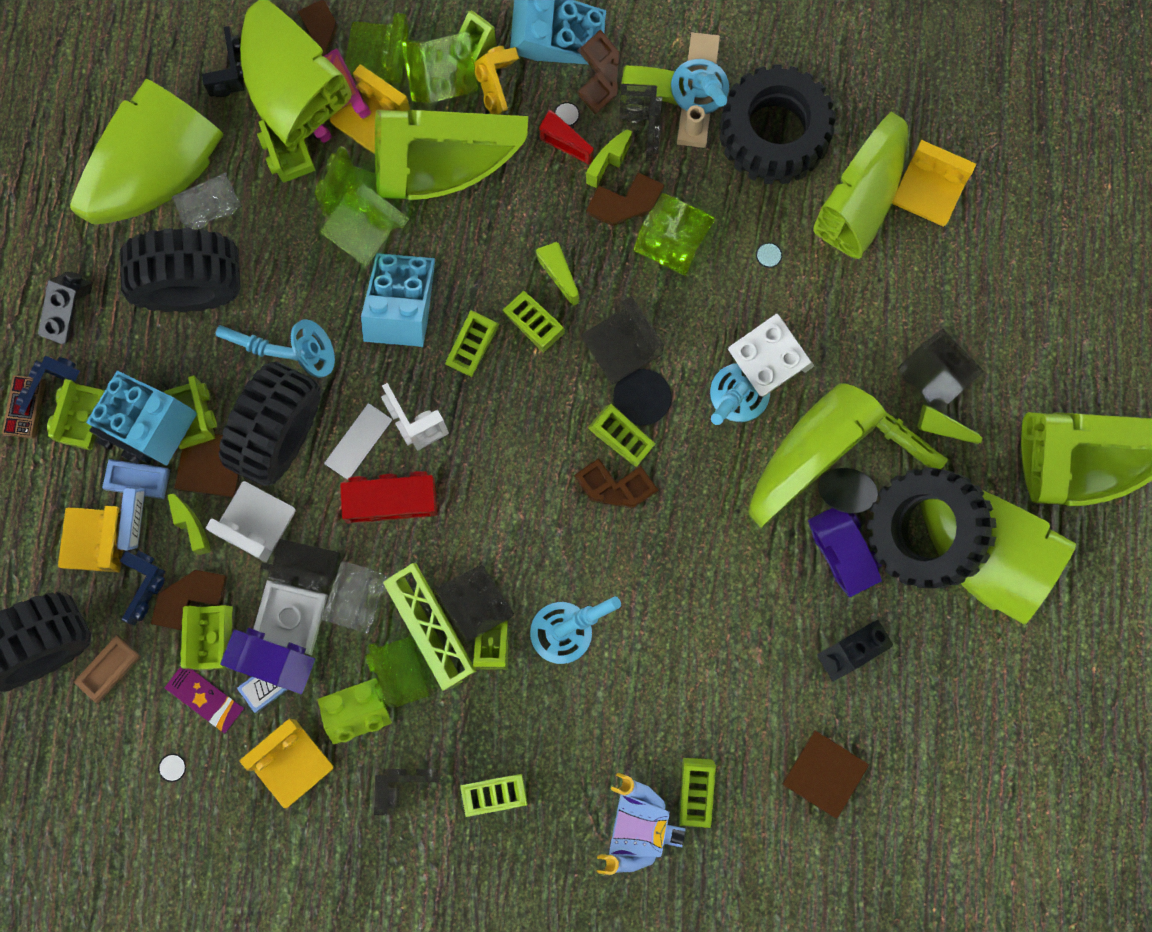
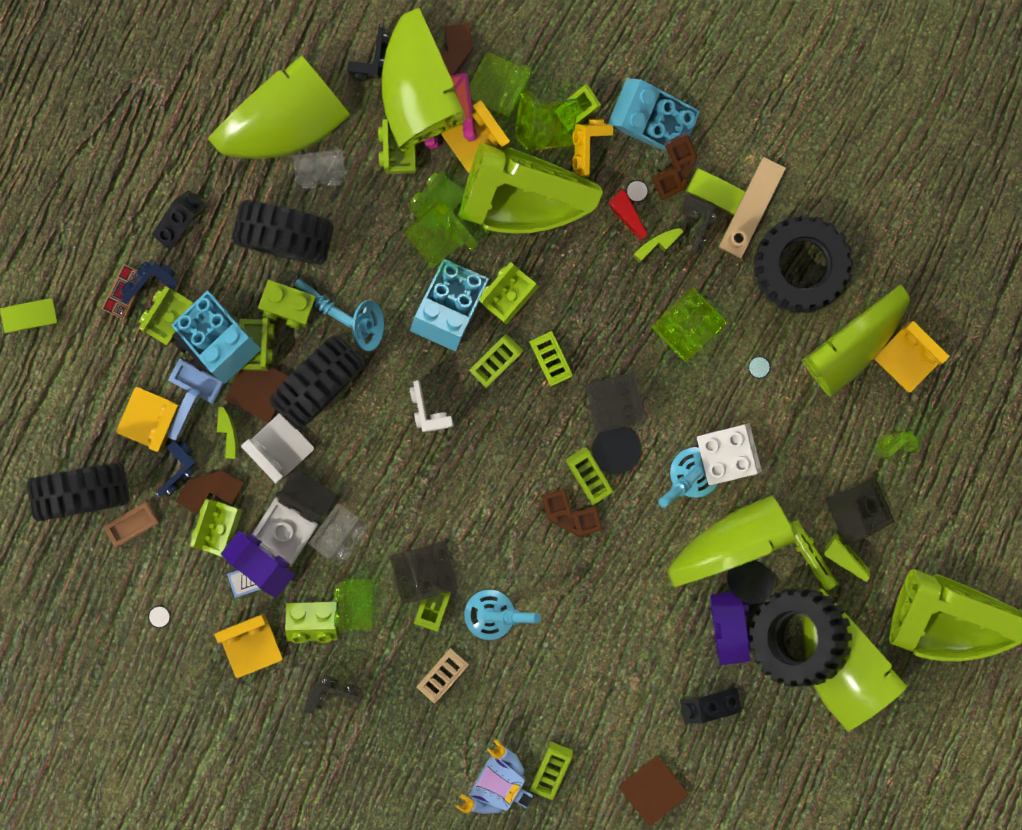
camera: 20 degrees right, 10 degrees up
magenta sticker [164,666,244,734] -> none
white sticker [324,403,392,480] -> none
red brick [340,471,438,524] -> none
lime fence [383,563,477,691] -> none
lime slope [460,774,528,817] -> none
lime slope [536,242,580,306] -> none
reddish brown tile [586,173,664,226] -> none
medium azure dish [671,59,729,114] -> none
none -> lime bracket [258,280,316,330]
none -> tan slope [416,648,469,704]
none -> lime bracket [479,262,539,325]
none -> clear neon green bracket [873,430,921,459]

